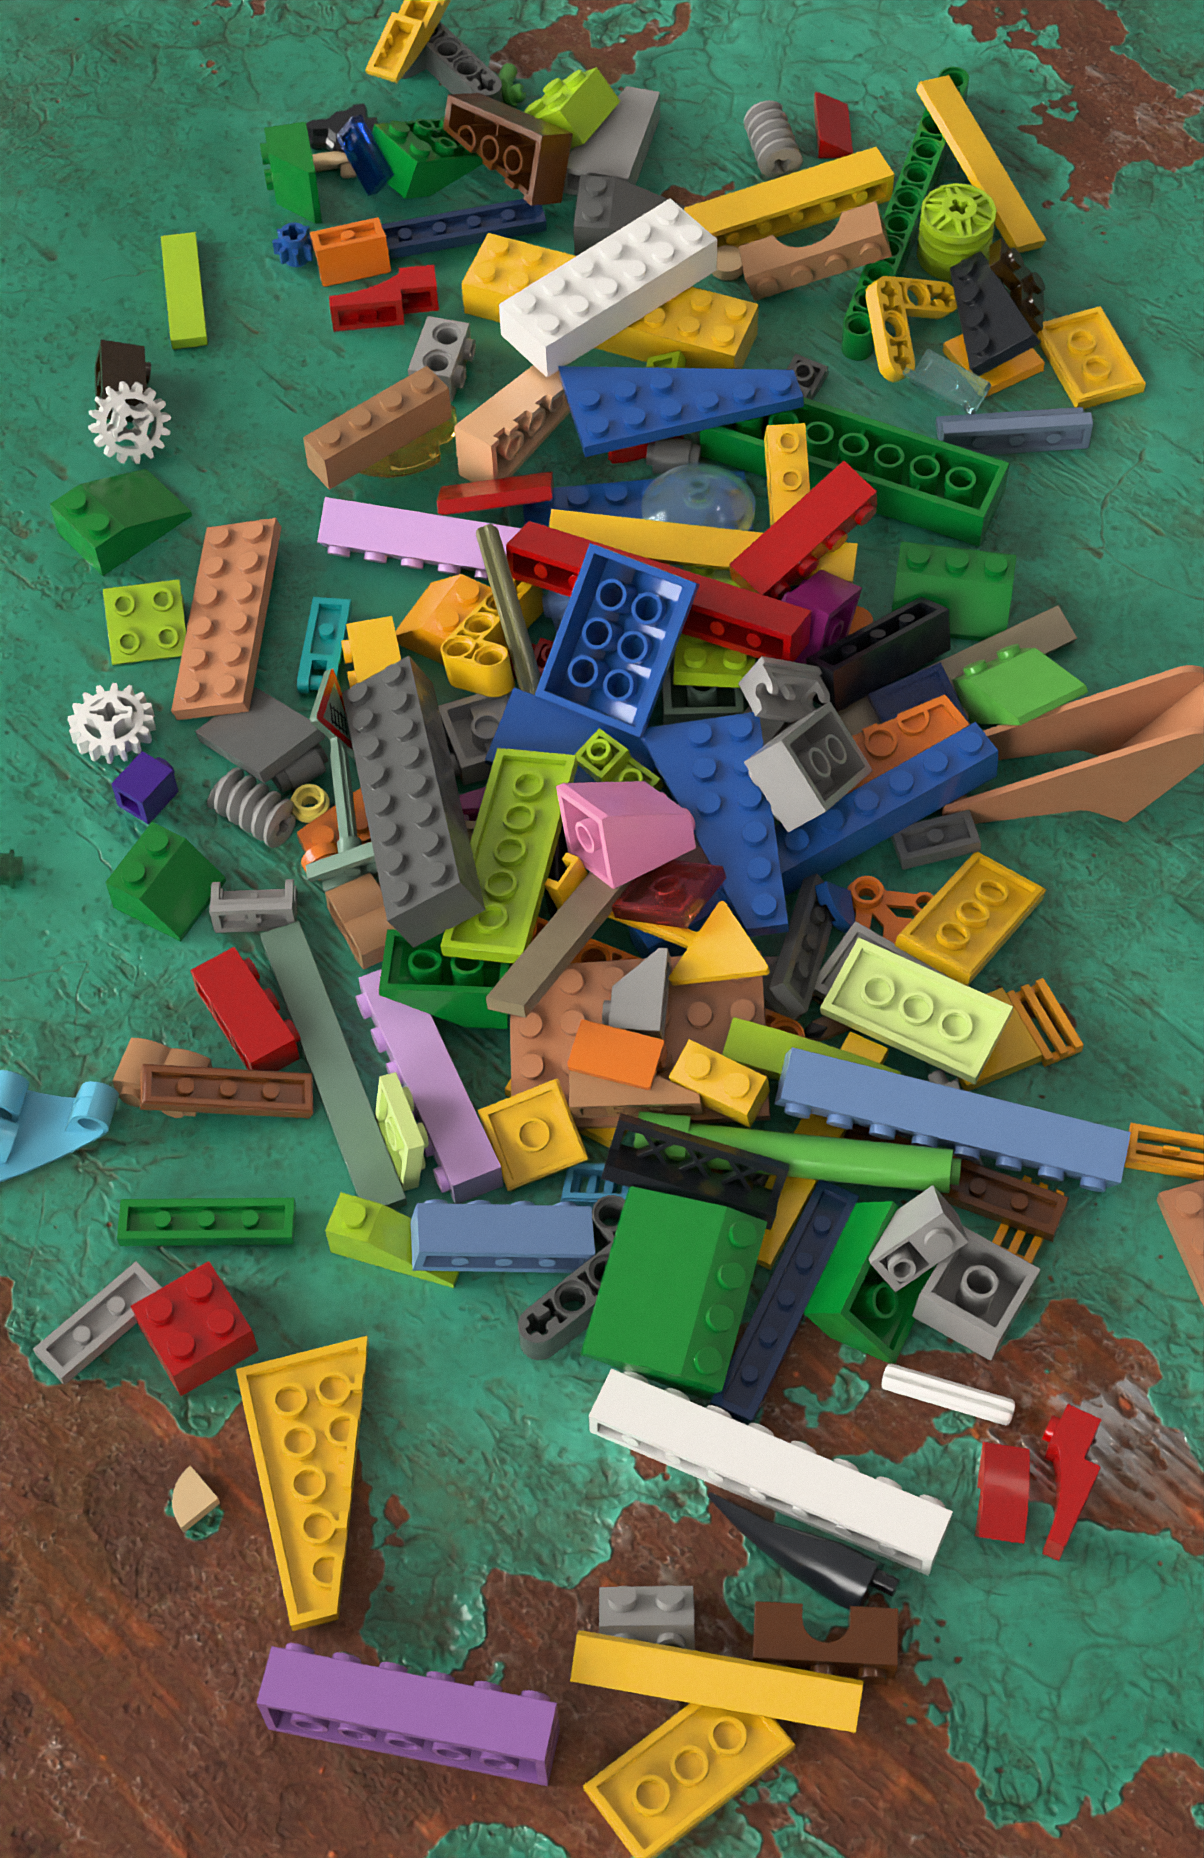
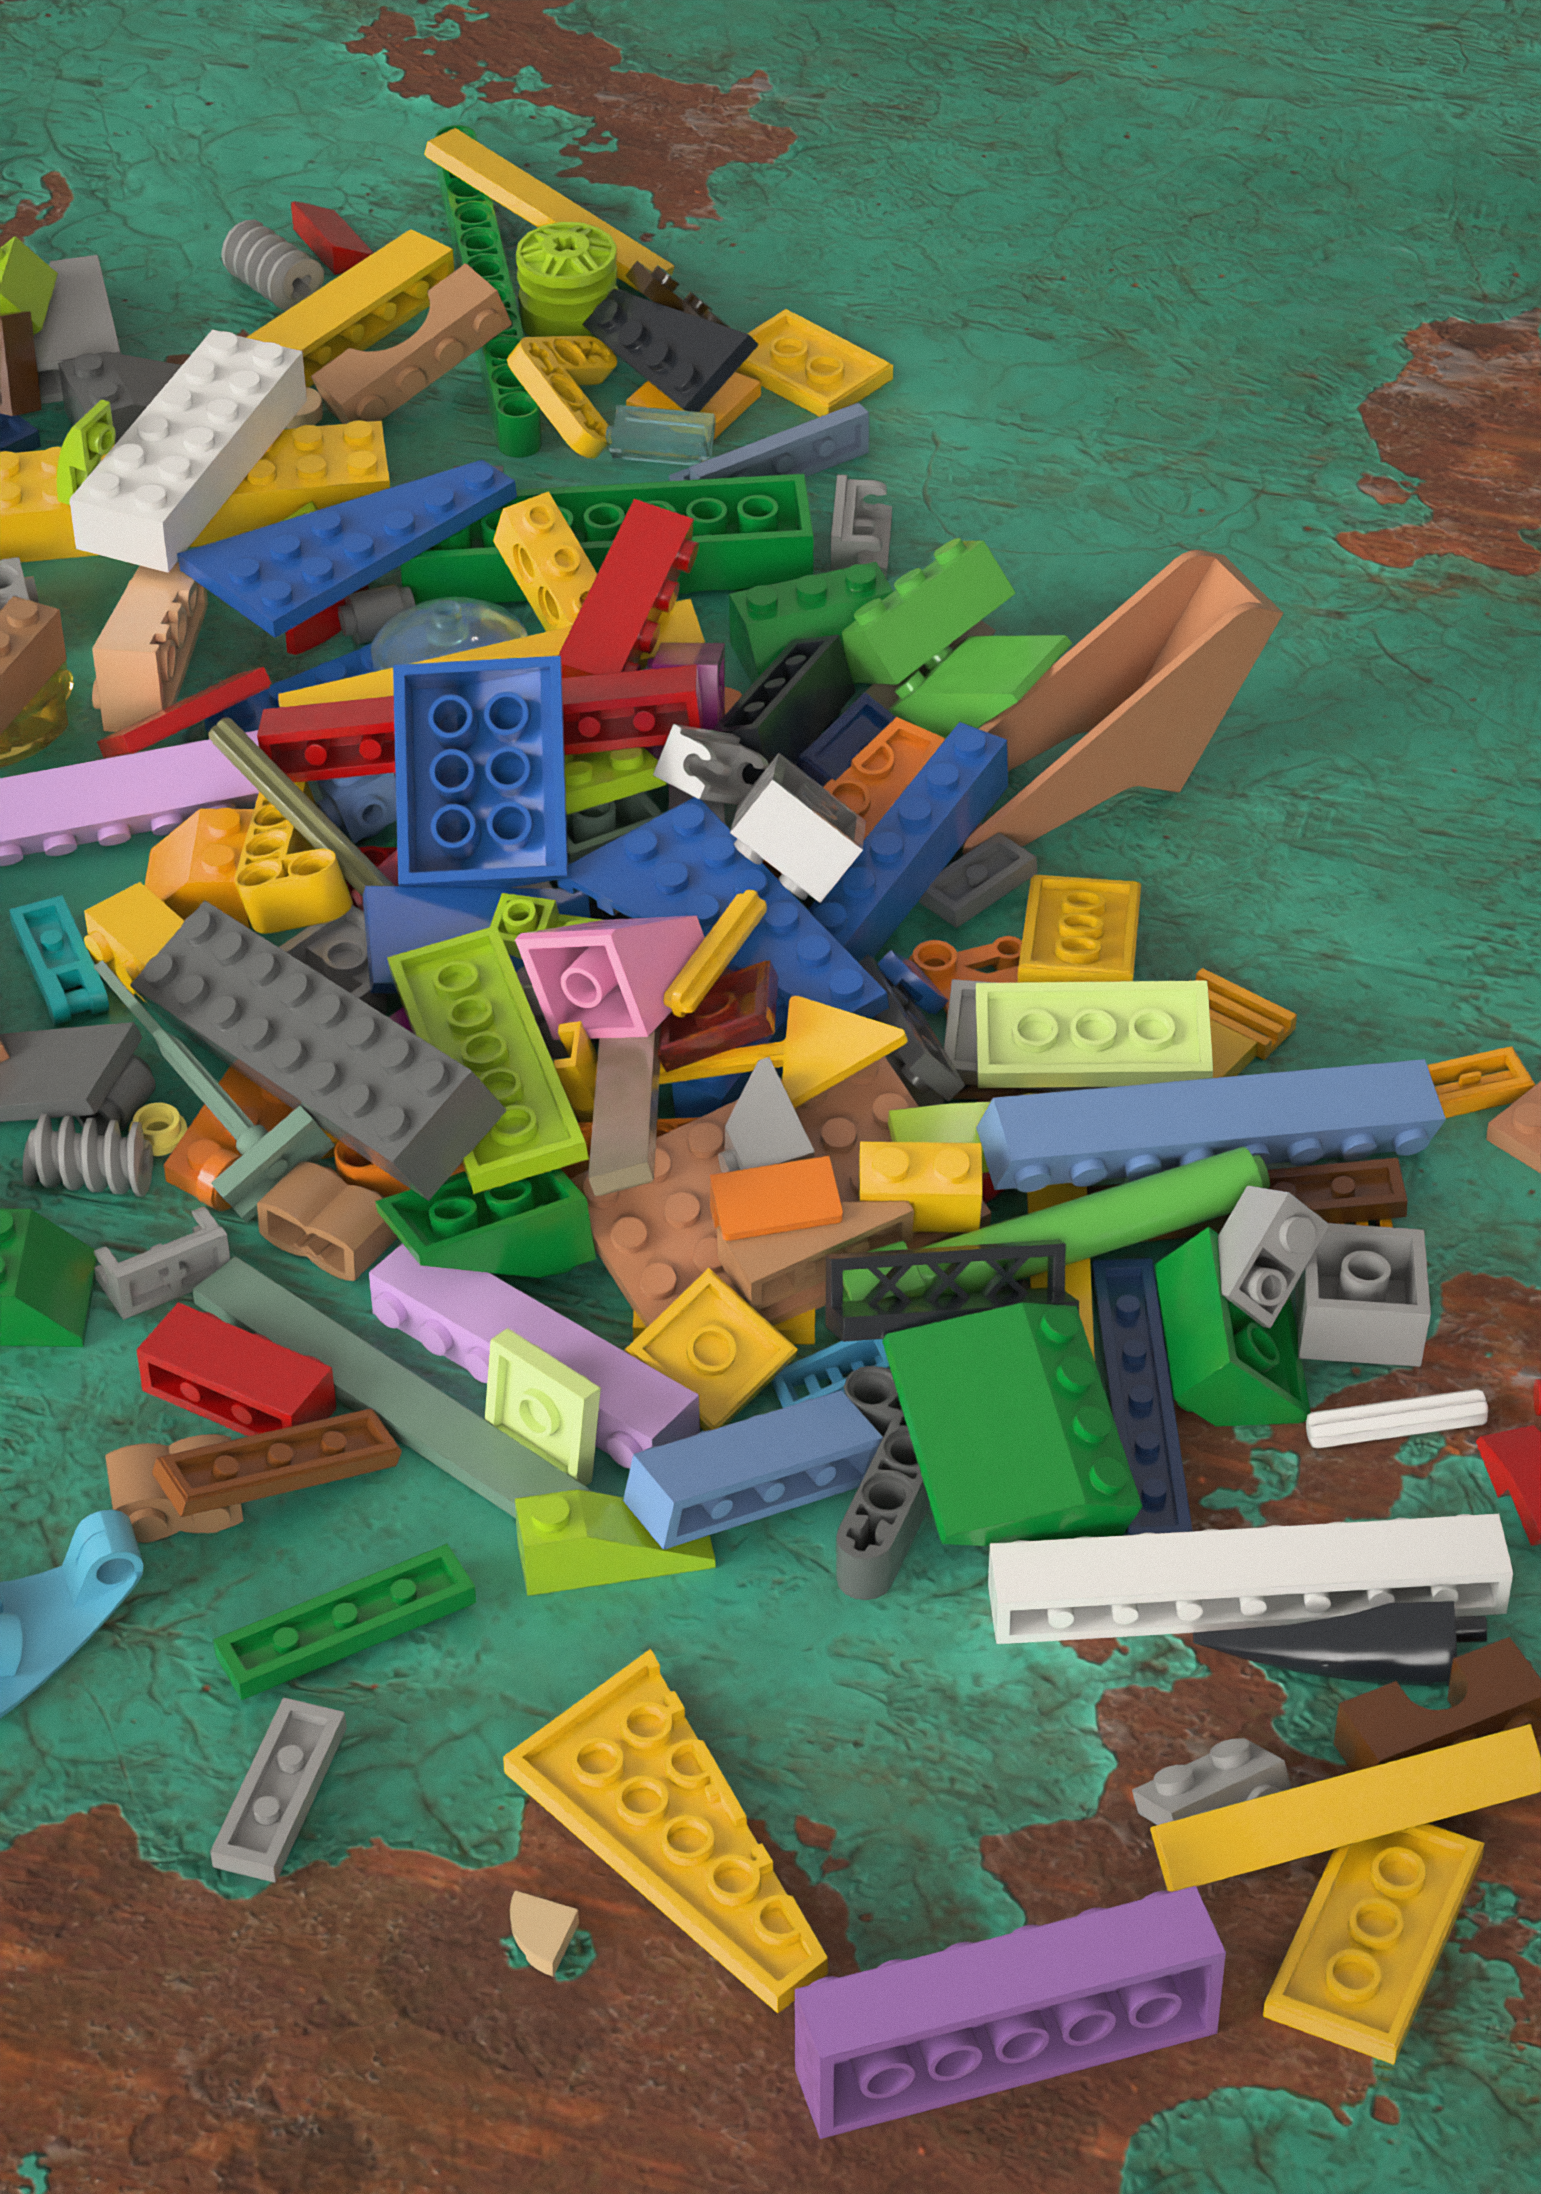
camera: 30 degrees left, 15 degrees down
red brick [130,1261,259,1396] -> none
none -> lime slope [57,399,116,505]
none -> yellow axle [663,889,767,1017]
none -> light grey hinge [831,475,892,579]
none -> bright green slope [842,538,1016,685]

